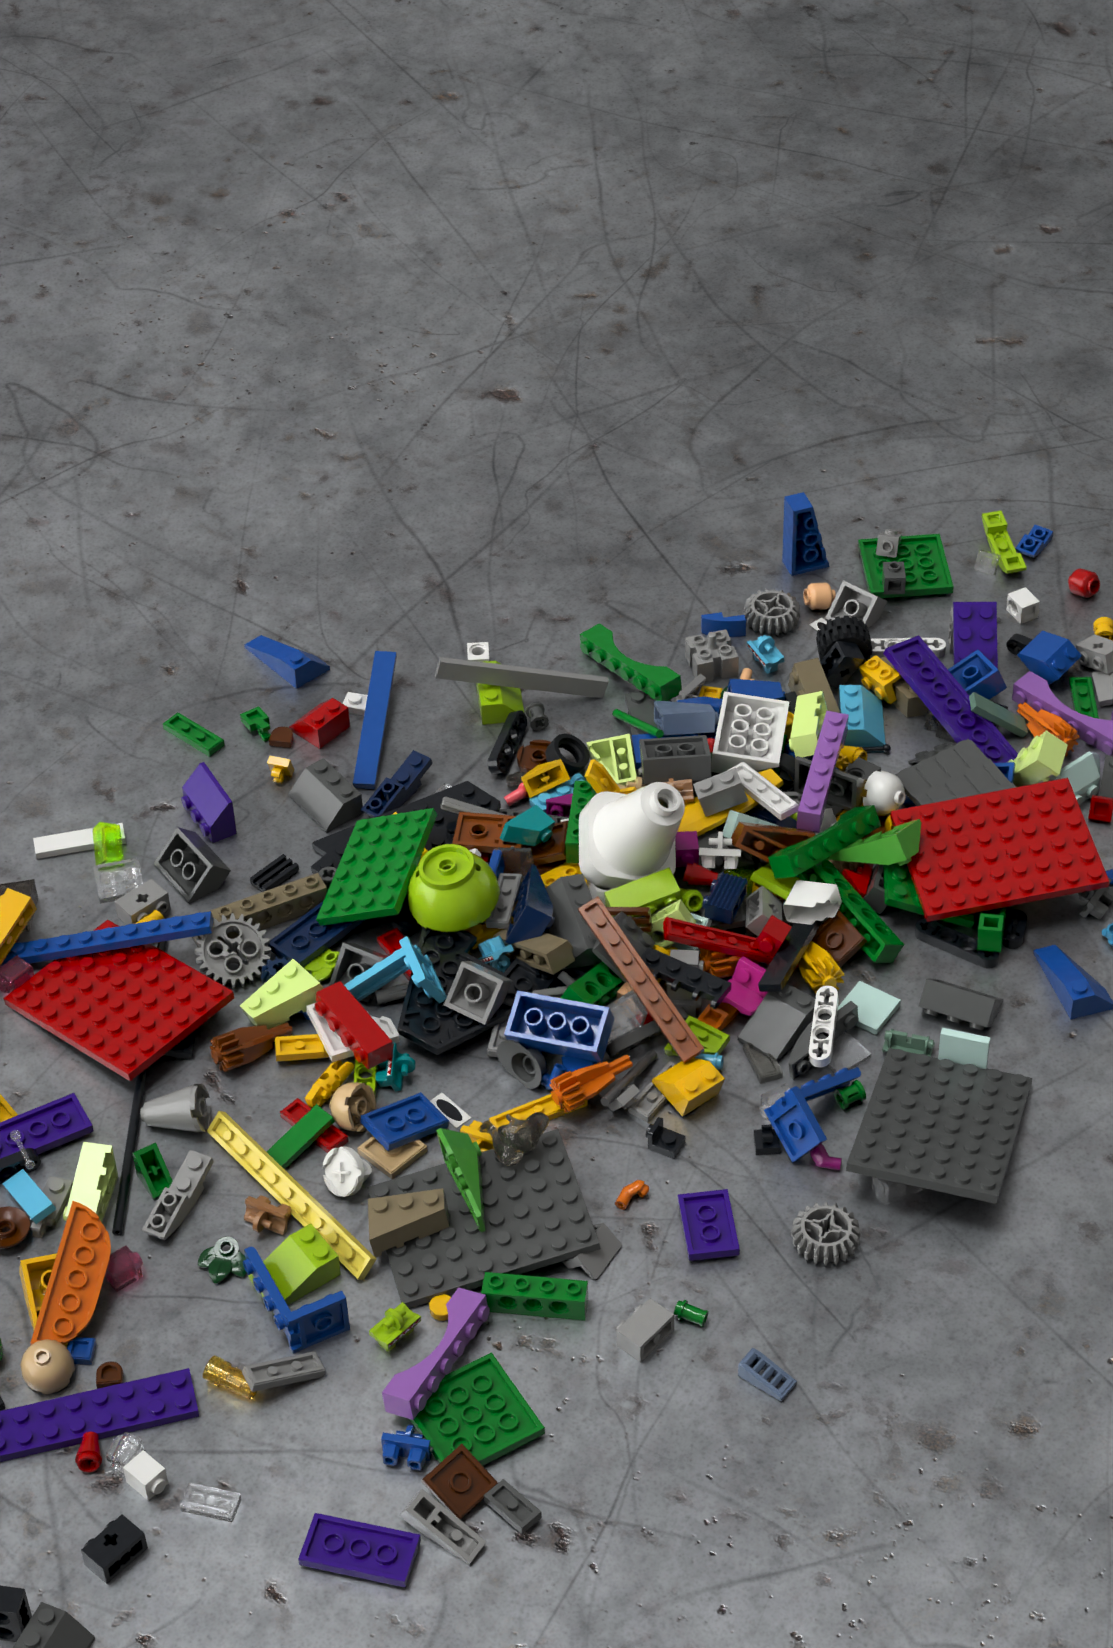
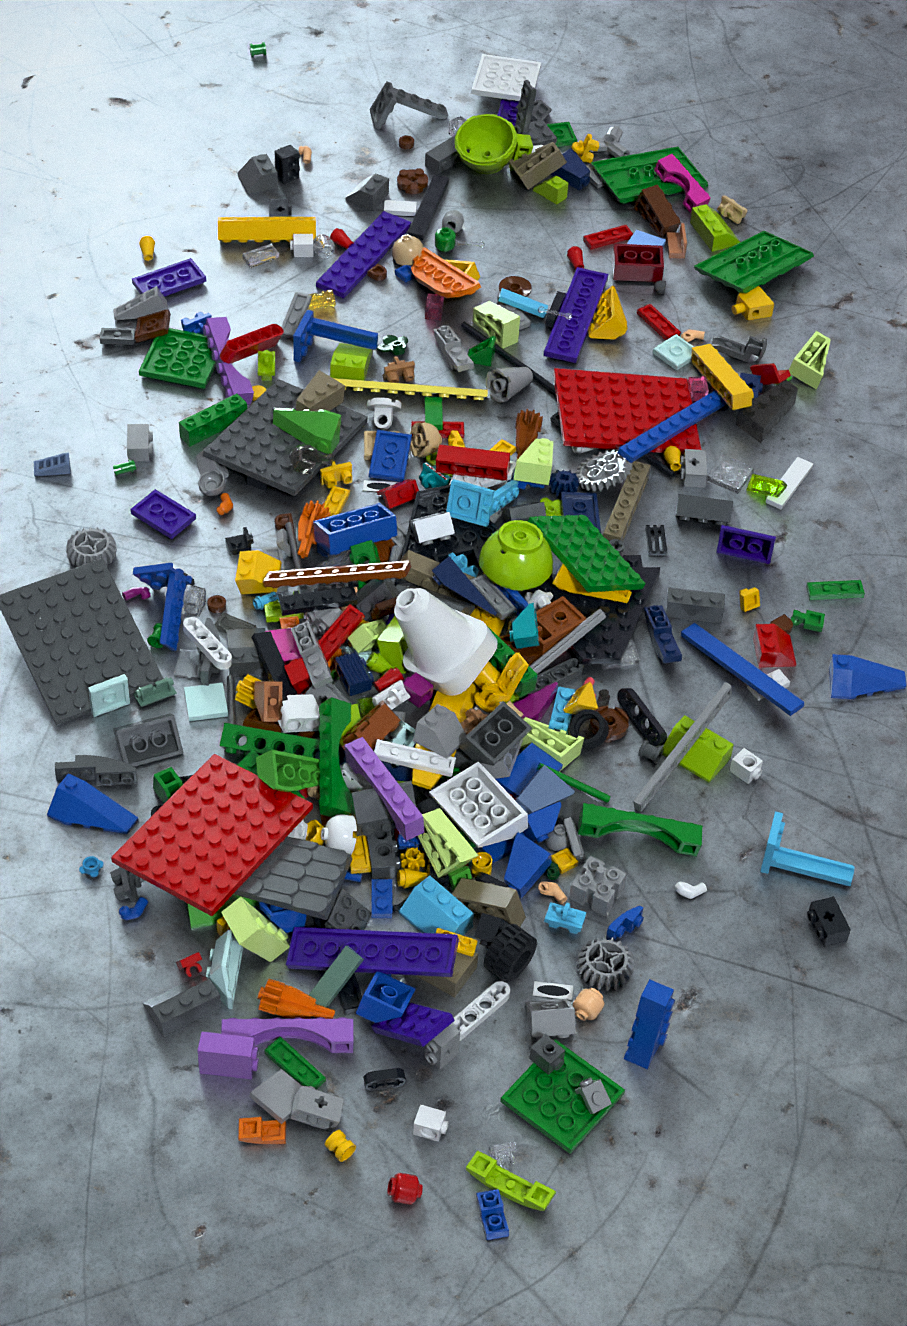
camera: 130 degrees right, 5 degrees up
blue slope [1017,631,1082,685] -> none
none -> dark grey slope [55,755,137,786]
none -> yellow cone [139,236,155,261]
none -> light grey hair [198,469,226,496]
none -> reddish brown tile [207,595,226,613]
none -> yellow brick [218,217,316,242]
none -> red beam [220,324,284,364]
none -> flat silver bar [227,675,236,725]
none -> nougat slope [254,681,282,722]
none -> reddish brown tile [274,513,294,531]
none -> light grey slope [291,620,333,689]
none -> blue plate [371,879,393,919]
none -> red panel [376,479,419,509]
none -> white arm [675,882,707,899]
none -> medium azure bracket [760,811,855,887]
none -> black brick [807,896,851,947]

